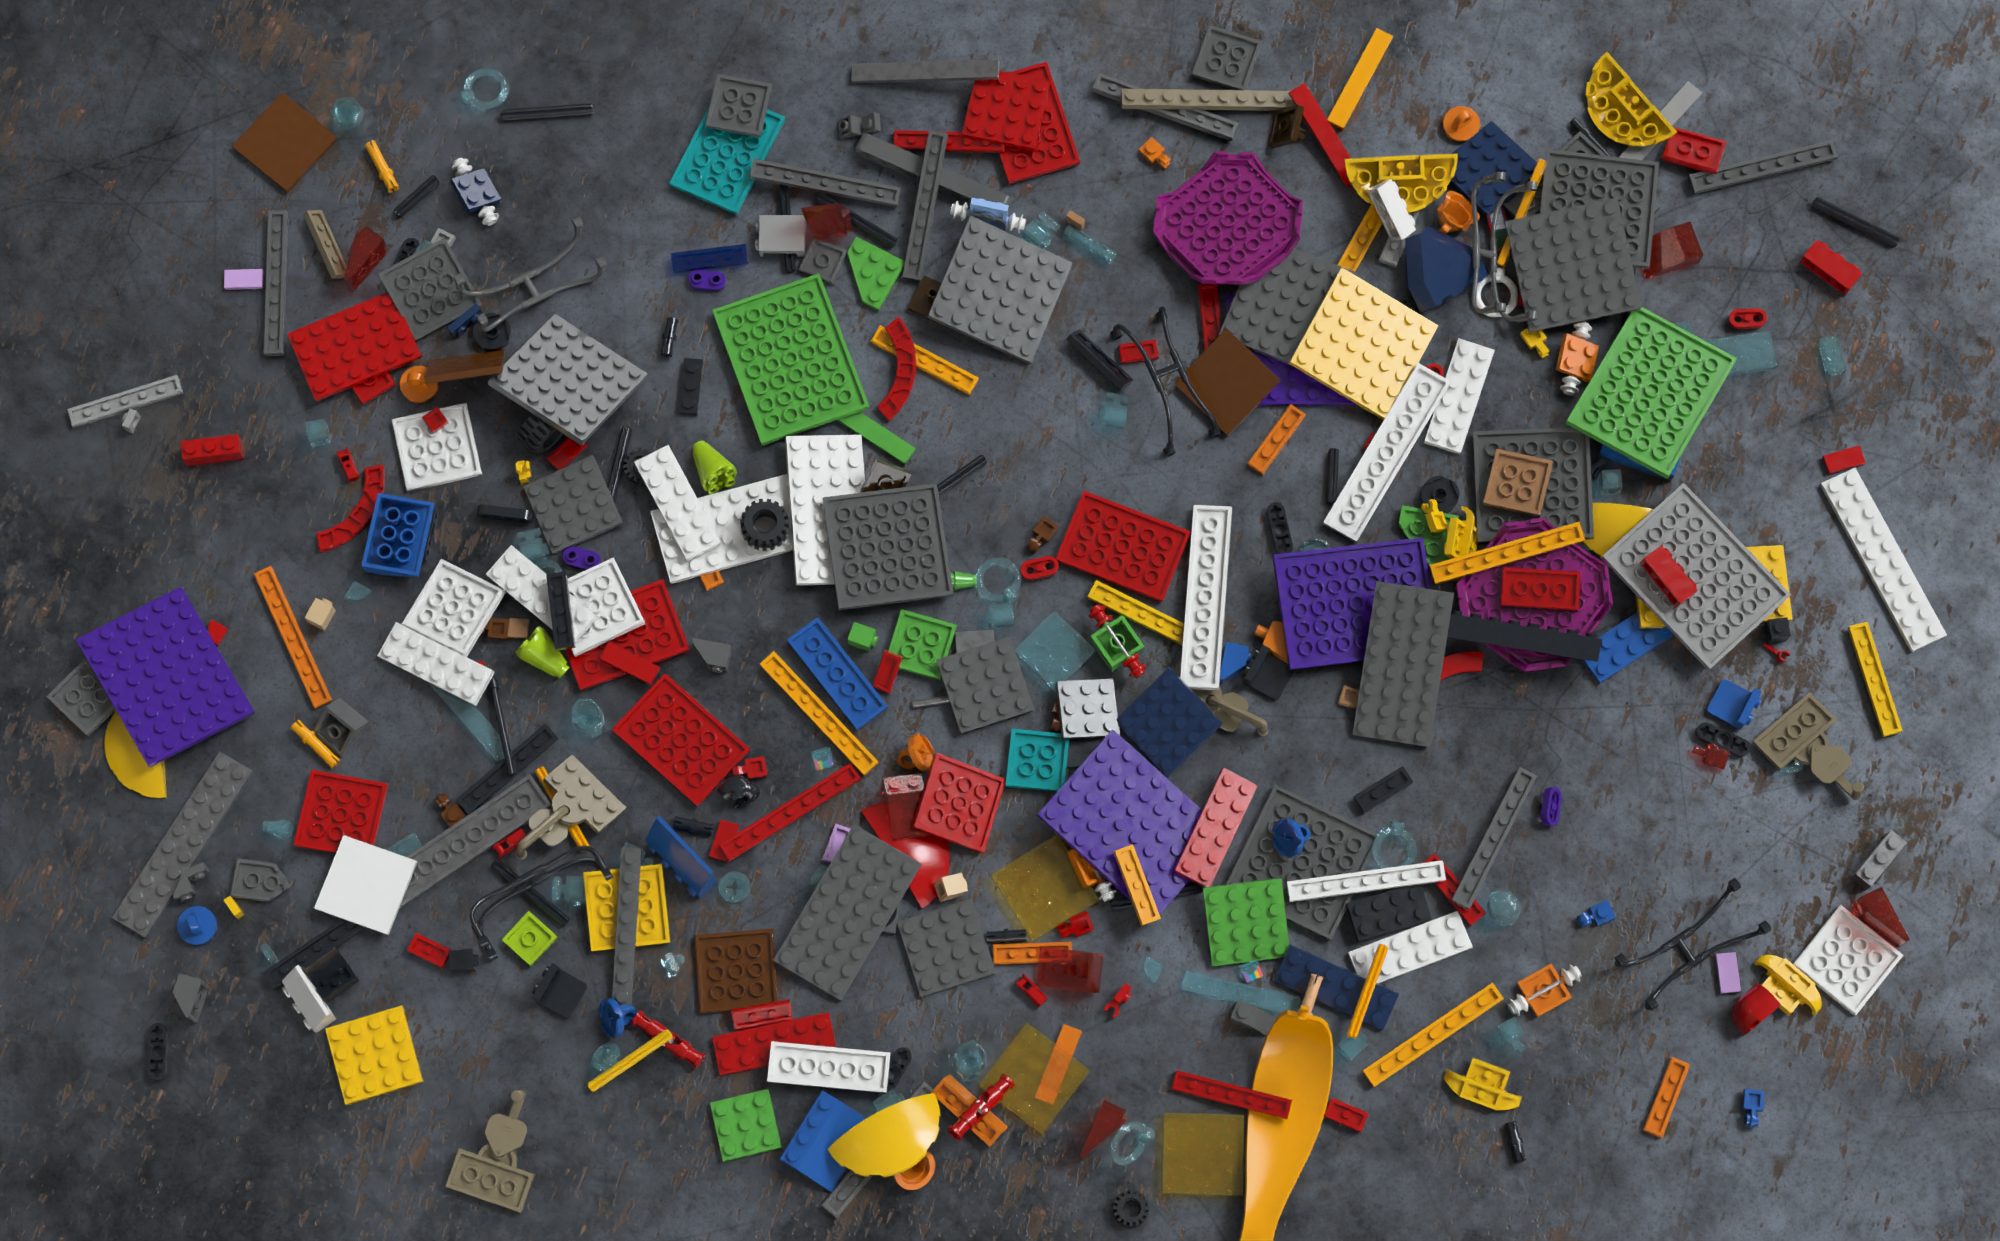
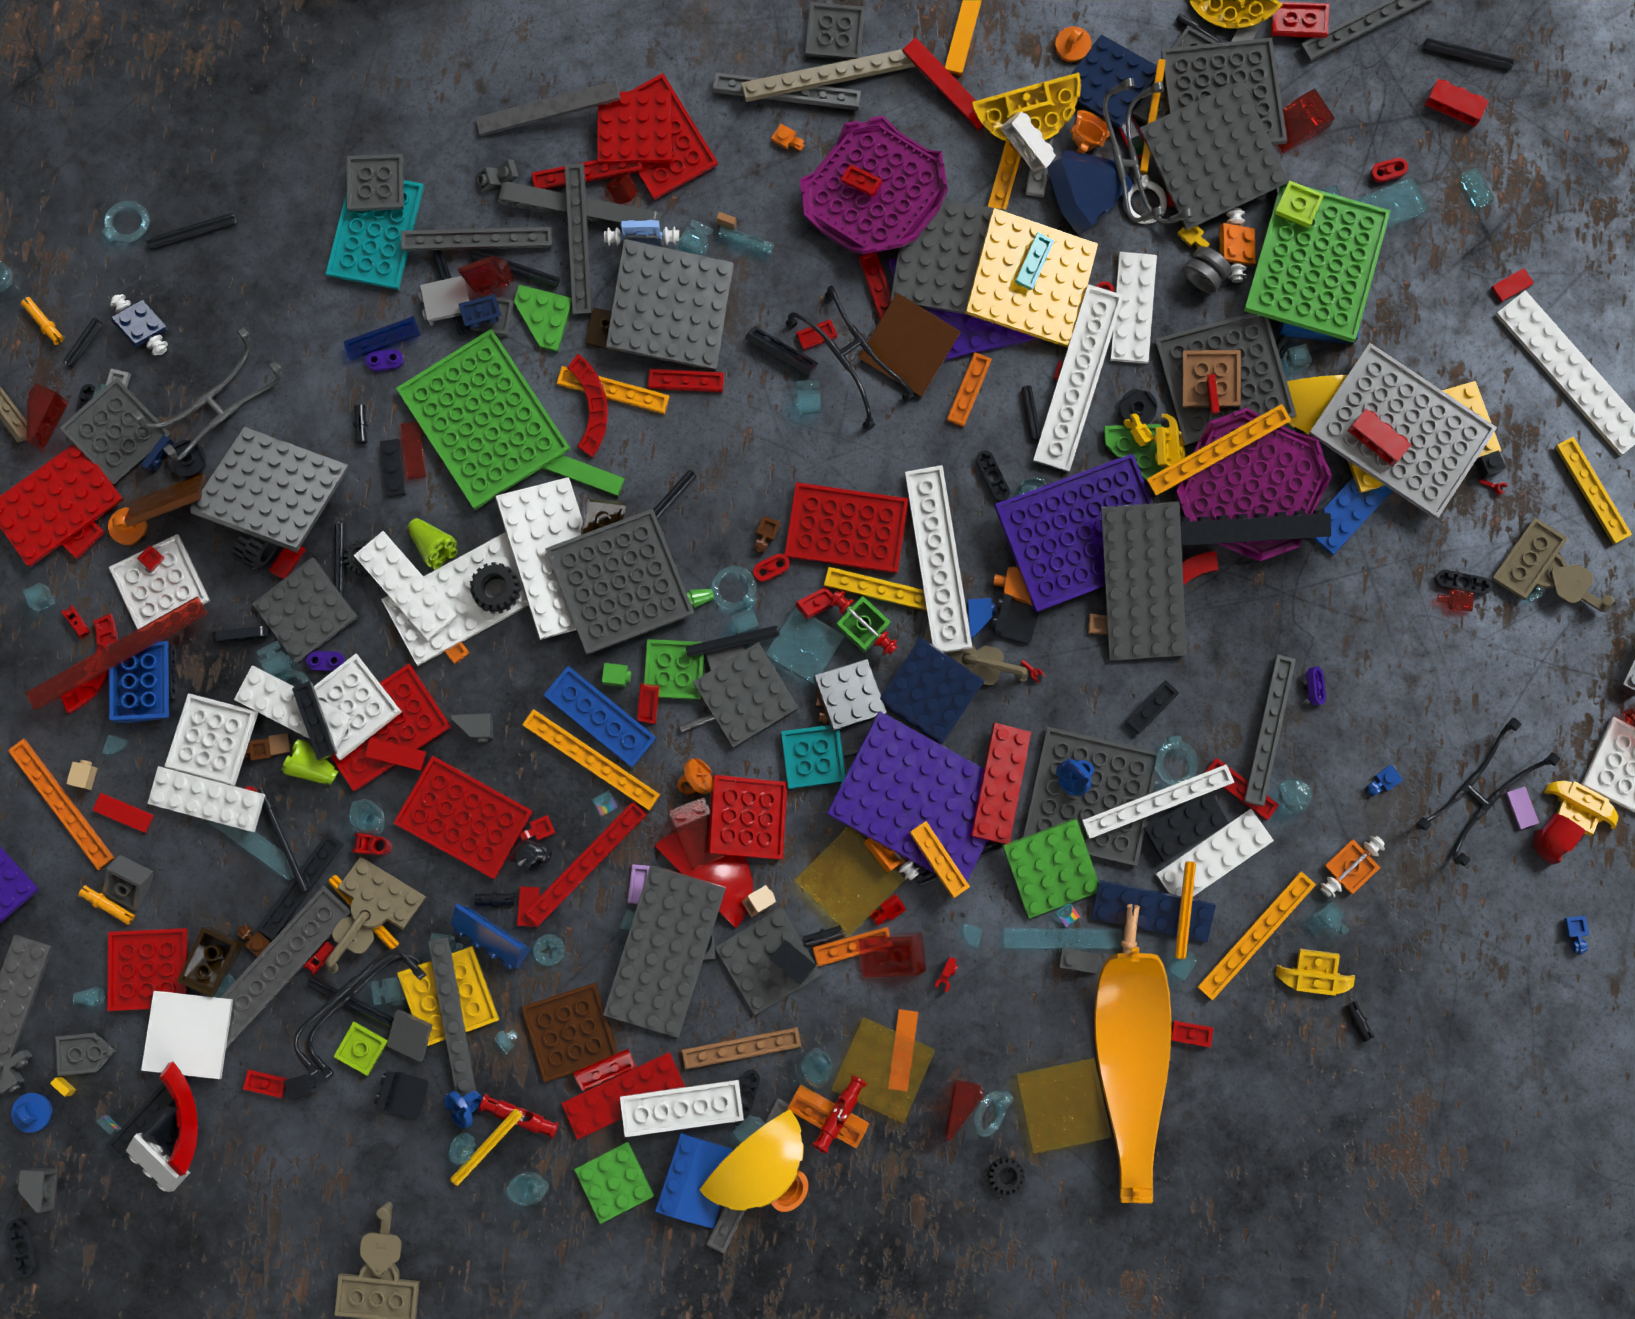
camera: 10 degrees left, 5 degrees up
yellow plate [325,1005,423,1105] -> none
yellow plate [515,460,532,485] -> none
red bar [1014,973,1048,1008] -> none
red tile [1171,1070,1292,1120] -> none
dark brown tile [1268,105,1307,149] -> none
red tile [1500,567,1581,611] -> none
orange tile [1642,1057,1690,1138] -> none
blue bracket [1707,679,1762,730] -> none
none -> clear red plate [25,596,208,710]
none -> red tile [93,793,155,833]
none -> red tile [159,1061,198,1176]
none -> dark brown slope [177,927,244,998]
none -> red piece [352,833,392,856]
none -> dark grey tile [387,1009,433,1062]
none -> clear red tile [401,421,427,479]
none -> dark blue bracket [459,294,502,329]
none -> clear light blue hair [507,1172,549,1206]
none -> clear red panel [606,173,638,204]
none -> red tile [648,369,724,392]
none -> medium nougat tile [682,1027,802,1070]
none -> black axle [686,626,780,657]
none -> black piece [770,940,816,985]
none -> red plate [795,587,833,620]
none -> red plate [841,164,883,197]
none -> plate [1015,232,1055,291]
none -> red hand [1021,660,1045,683]
none -> flat silver wheel [1182,246,1232,294]
none -> red tile [1206,374,1220,416]
none -> lime plate [1275,180,1324,228]

